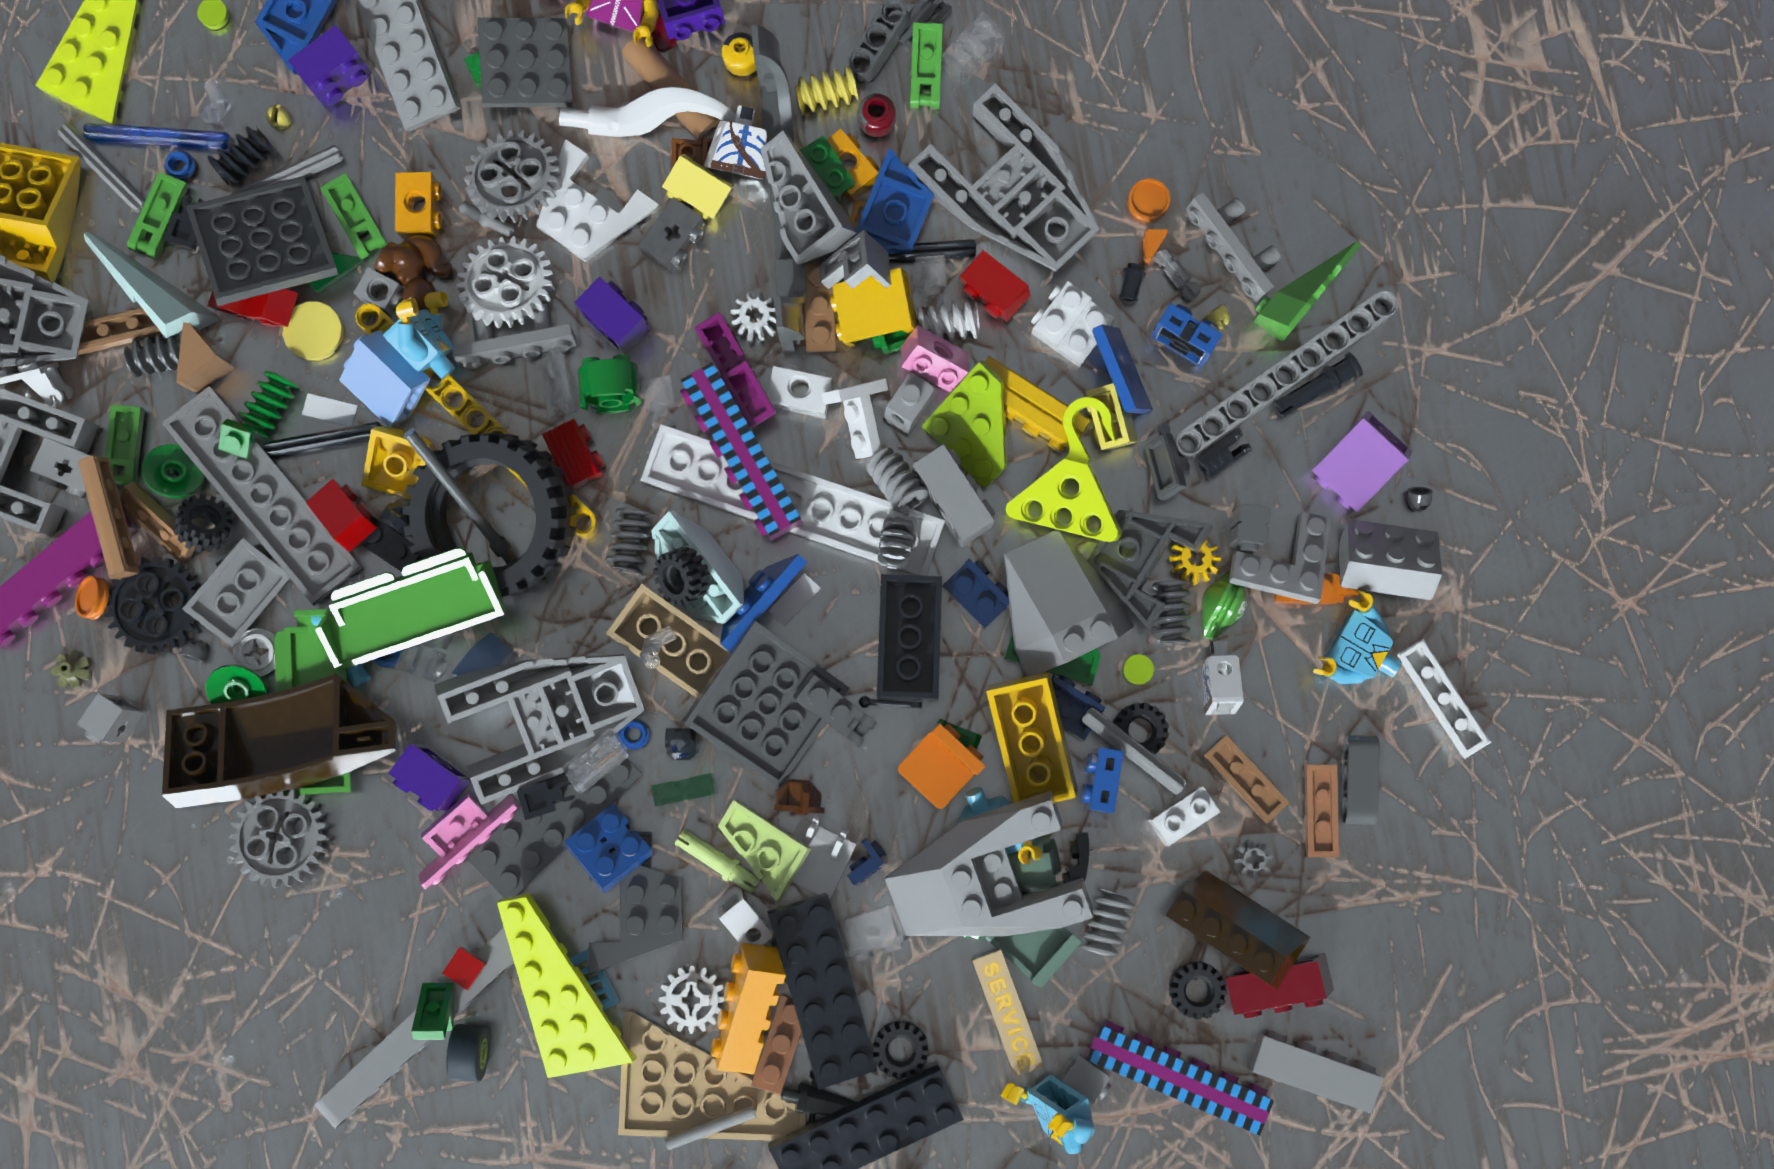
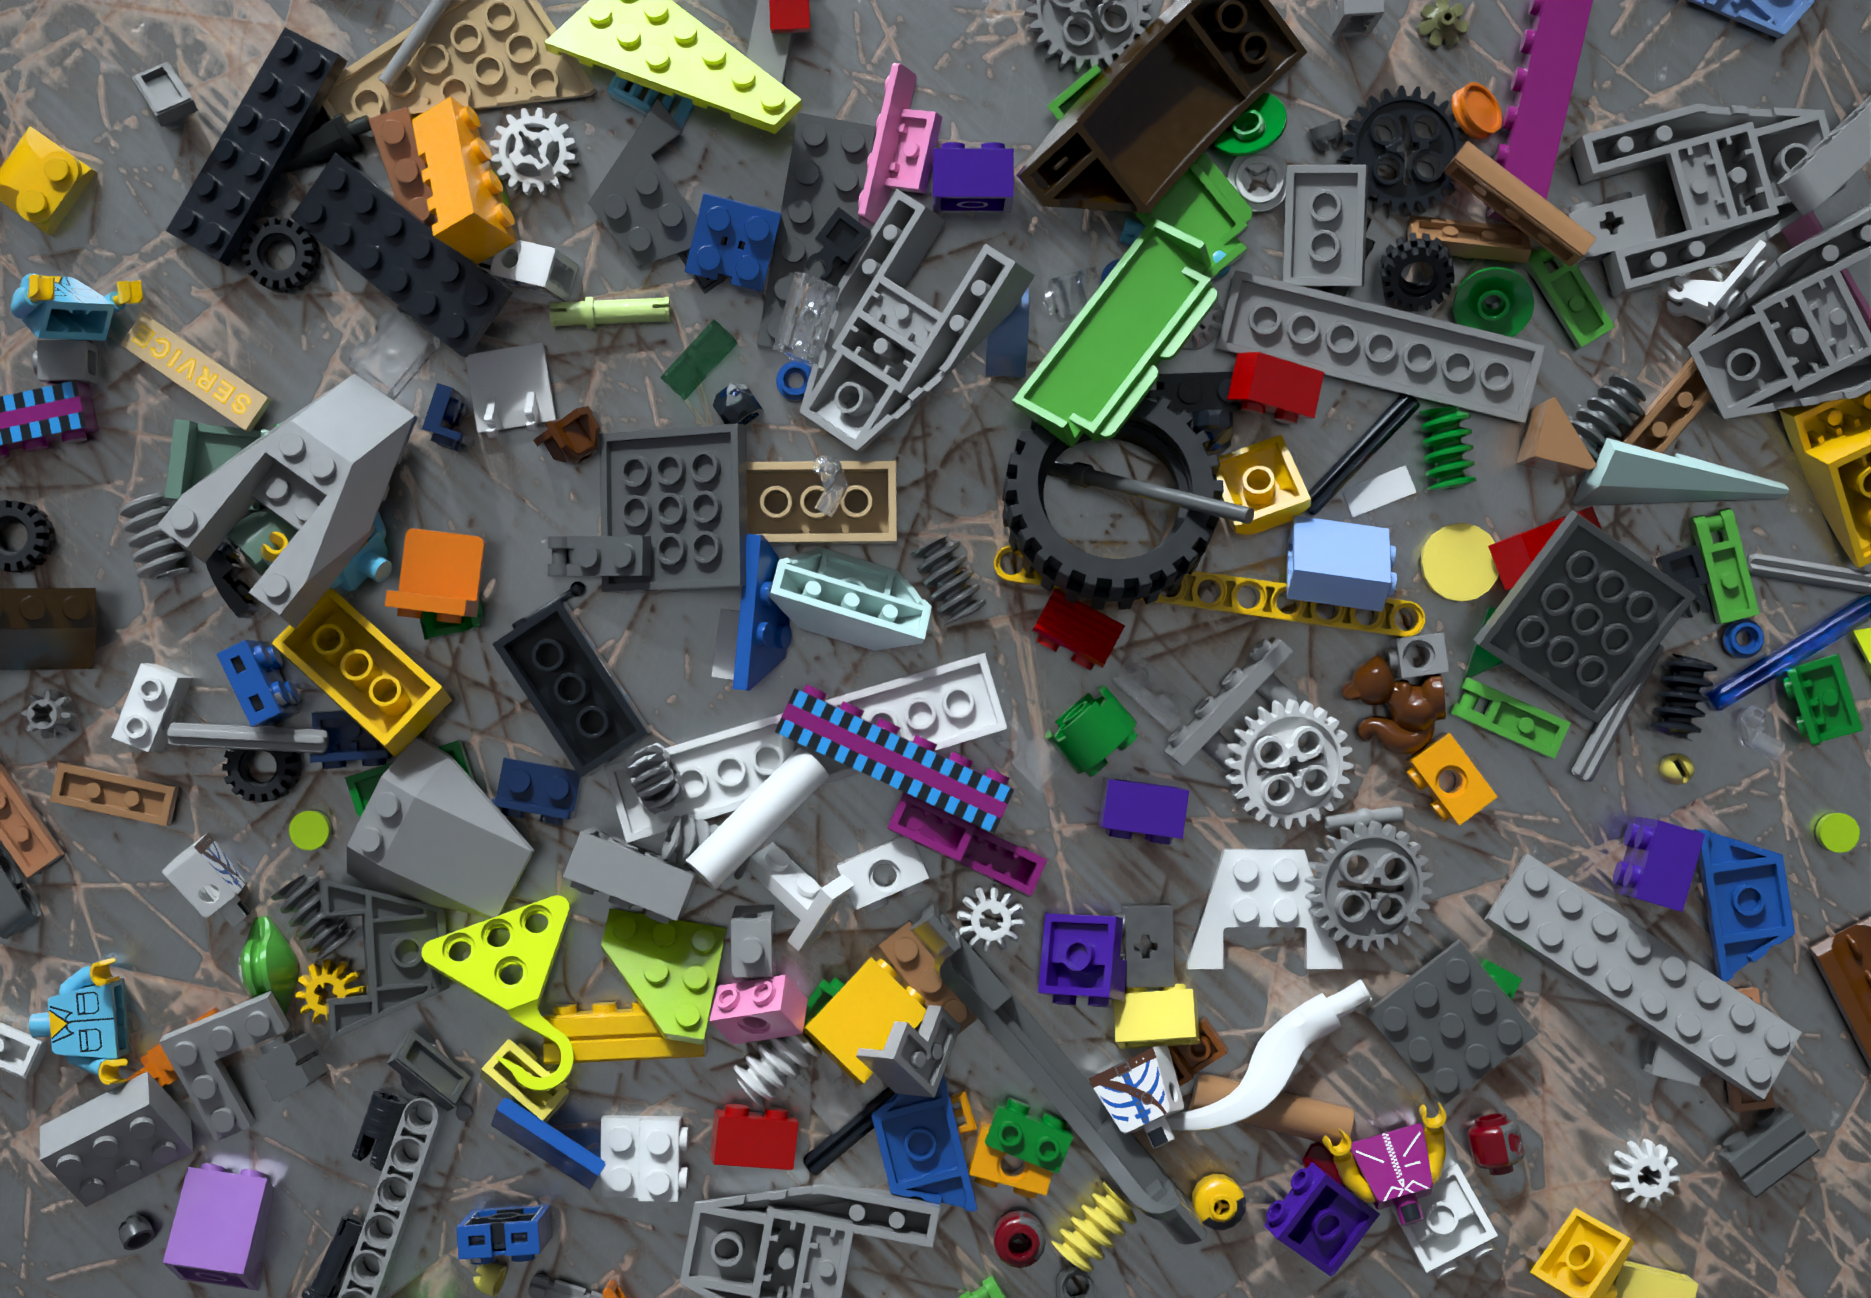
camera: 140 degrees right, 5 degrees up
plate [218,419,255,459] -> none
medium azure torso [383,291,455,379] -> none
black tyre [653,546,710,606] -> none
yellowish green wing [718,800,811,902] -> none
light grey wedge [760,131,857,265] -> none
black pin [1119,263,1146,303] -> none
none -> white brick [685,748,829,891]
none -> dark purple plate [1038,913,1127,1008]
none -> green bracket [1784,653,1864,747]

